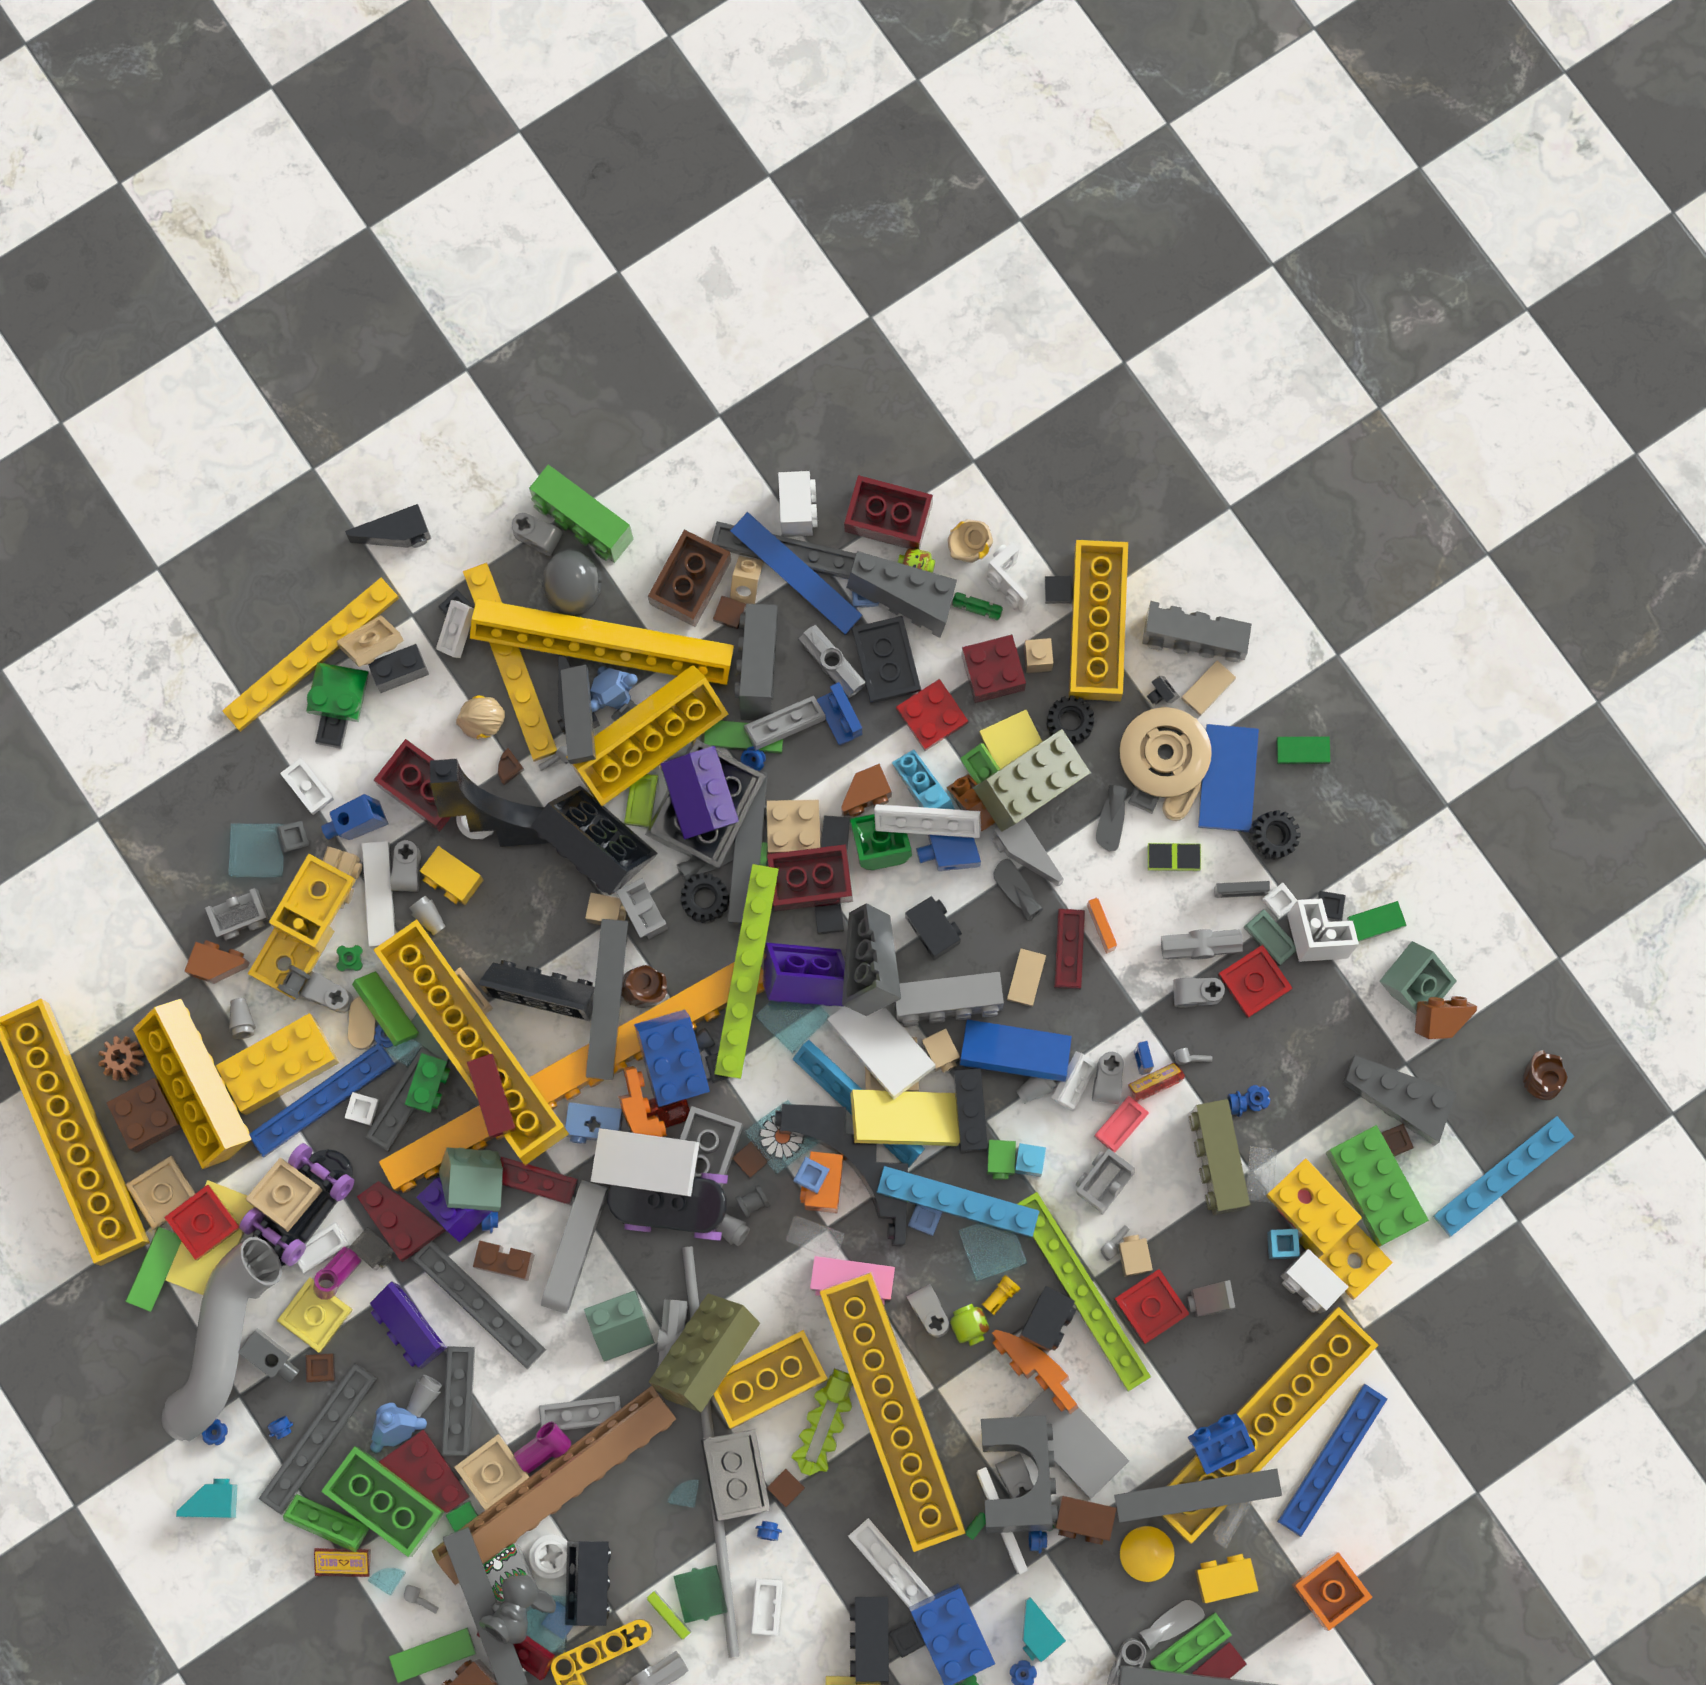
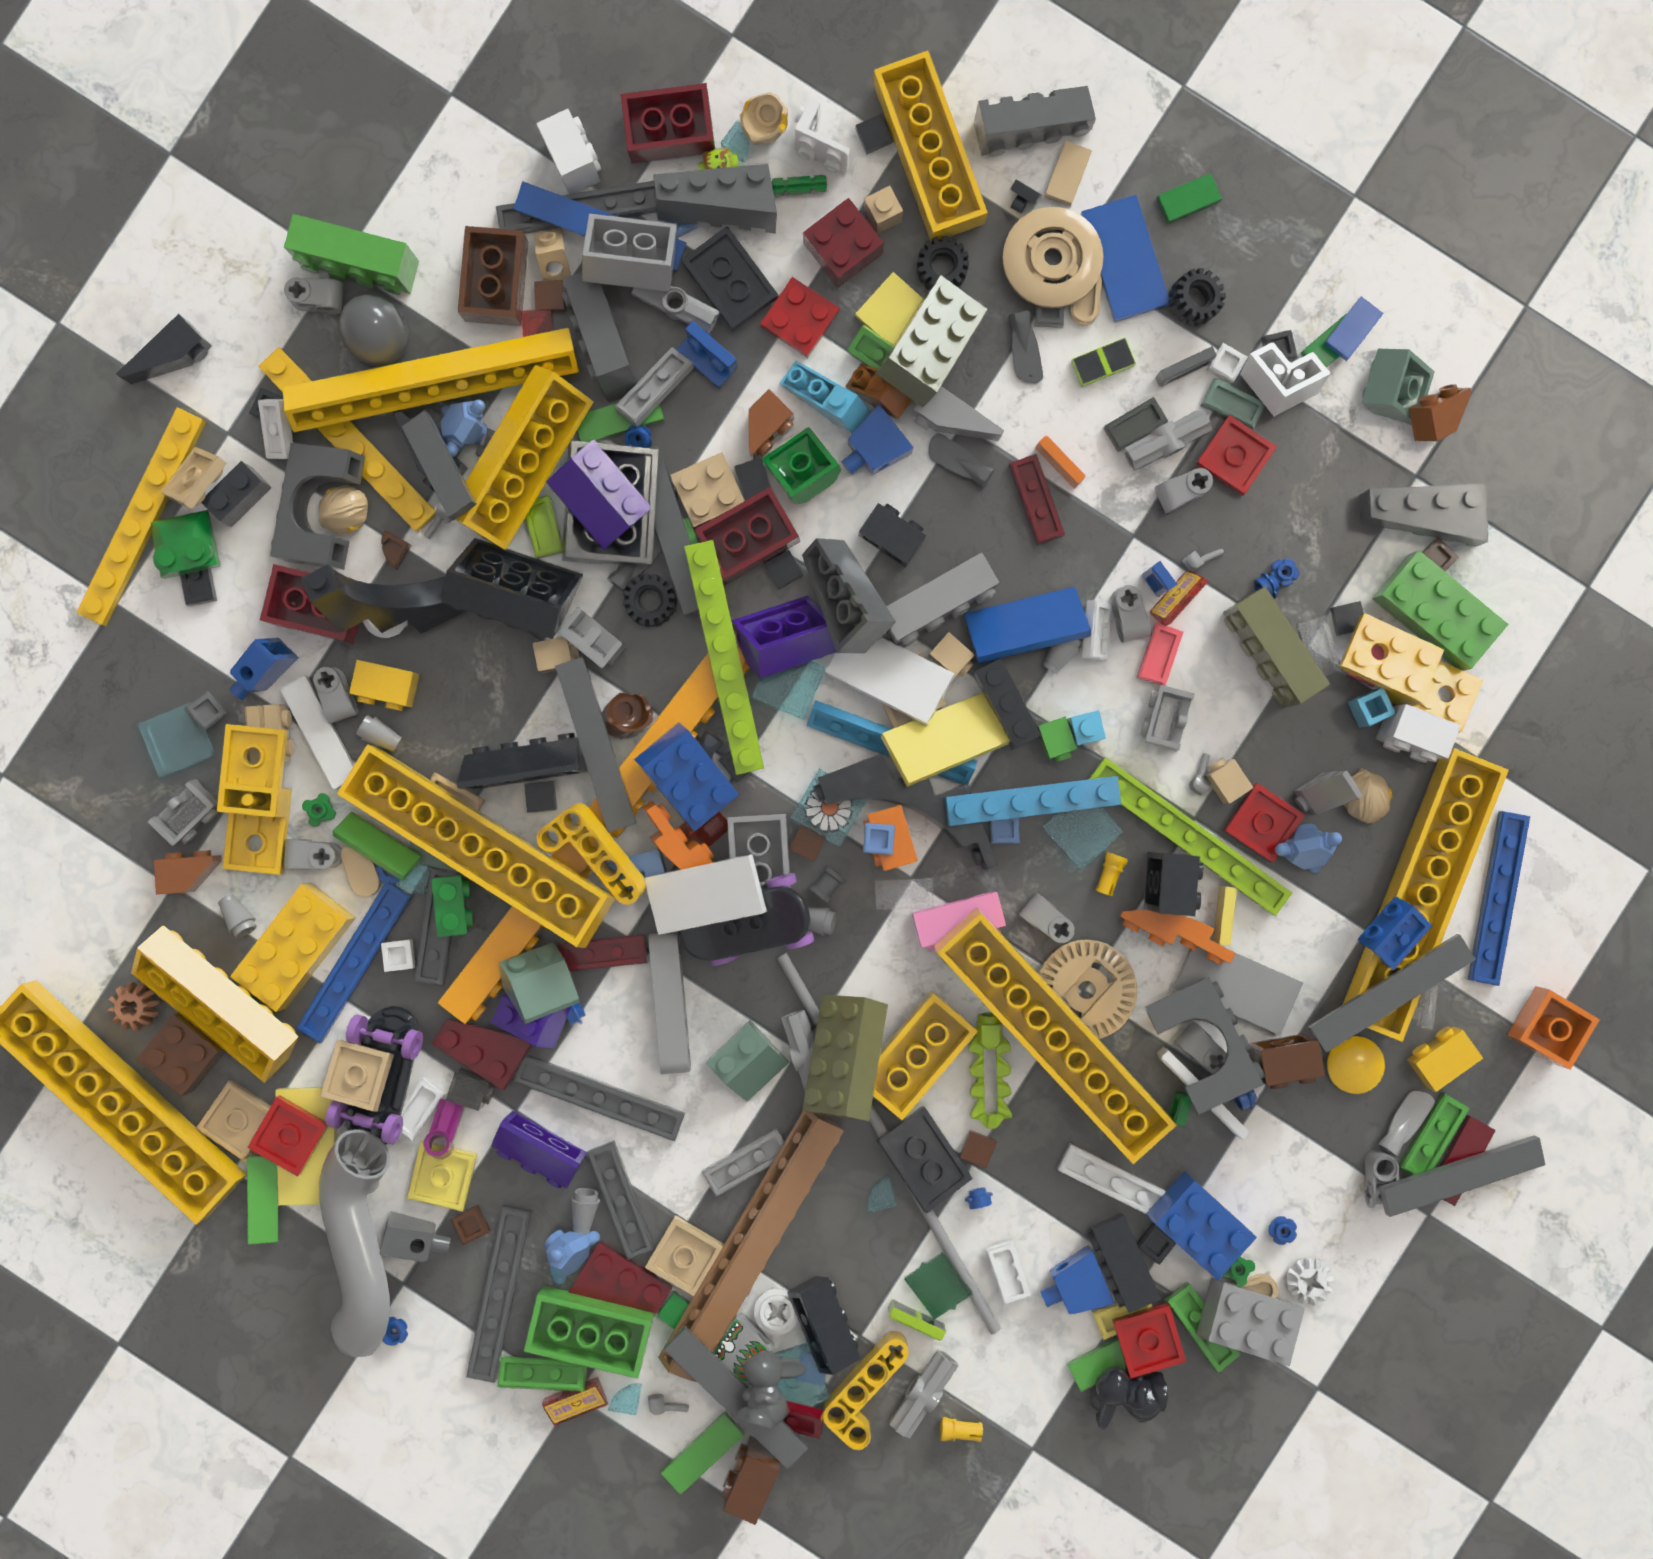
camera: 20 degrees left, 10 degrees up
teal slope [176,1478,237,1518] -> none
blue plate [267,1416,293,1440] -> none
dark grey bush [277,965,311,999] -> none
white plate [280,758,334,815] -> none
dark red tile [467,1054,516,1139] -> none
reddish brown brick [473,1240,535,1281] -> none
magenta piece [514,1421,571,1474] -> none
white tile [874,804,981,838] -> none
lime head [950,1304,990,1346] -> none
tan tile [1007,949,1046,1007] -> none
teal slope [1022,1597,1066,1662] -> none
dark azure plate [1433,1116,1574,1237] -> none
reddish brown hair [1523,1050,1568,1100] -> none
none -> dark grey arch [270,443,365,570]
none -> clear red tile [522,310,553,337]
none -> black tile [524,781,557,813]
none -> yellow beam [536,803,646,905]
none -> light grey brick [582,214,677,292]
none -> clear light blue tile [721,120,749,163]
none -> tan piece [1039,939,1137,1039]
none -> blue torso [1040,1245,1115,1314]
none -> pearl dark grey tile [1103,397,1168,452]
none -> light yellow tile [1213,885,1237,946]
none -> medium blue rock [1275,824,1342,873]
none -> tile [1324,296,1384,361]
none -> black tile [1330,601,1364,636]
none -> tan hair [1344,768,1392,824]

